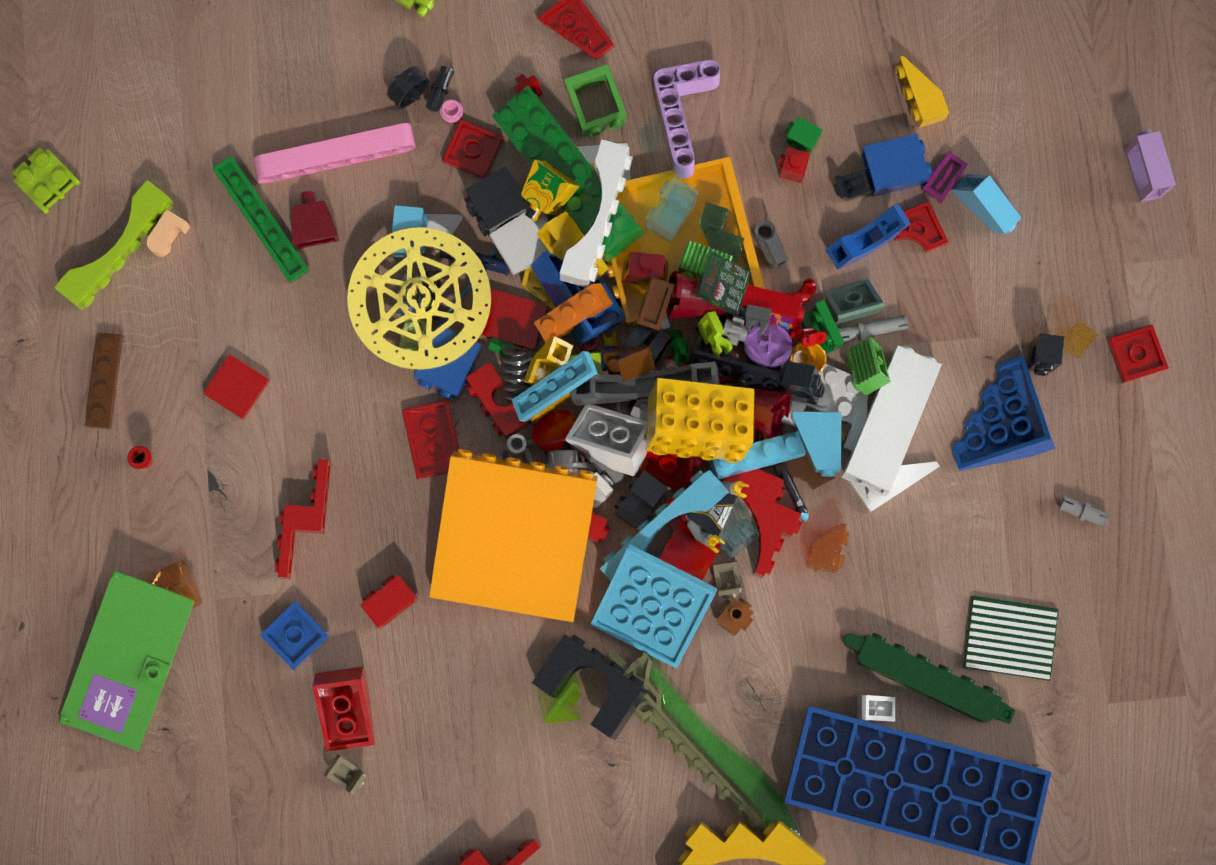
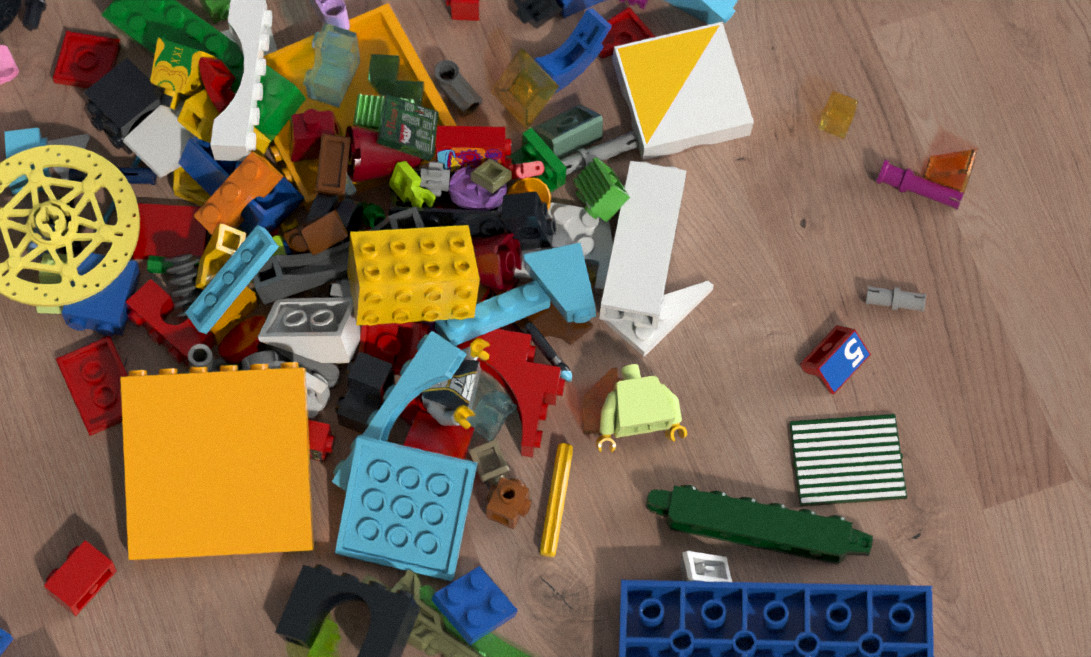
camera: 10 degrees left, 15 degrees down
bright pink plate [440,100,463,123] -> none
dark grey tile [745,305,771,335] -> none
red arm [786,278,817,303] -> none
blue slope [952,355,1056,471] -> none
black brick [1028,333,1065,376] -> none
red tile [1106,324,1169,384] -> none
none -> red slope [199,57,236,113]
none -> blue plate [431,566,518,645]
none -> olive tile [471,158,512,193]
none -> clear yellow slope [490,49,559,128]
none -> yellow axle [540,443,573,557]
none -> yellowish green torso [595,364,687,452]
none -> white tile [612,22,754,161]
none -> panel [799,325,871,394]
none -> magenta pin [876,159,964,210]
none -> clear orange slope [923,147,979,194]

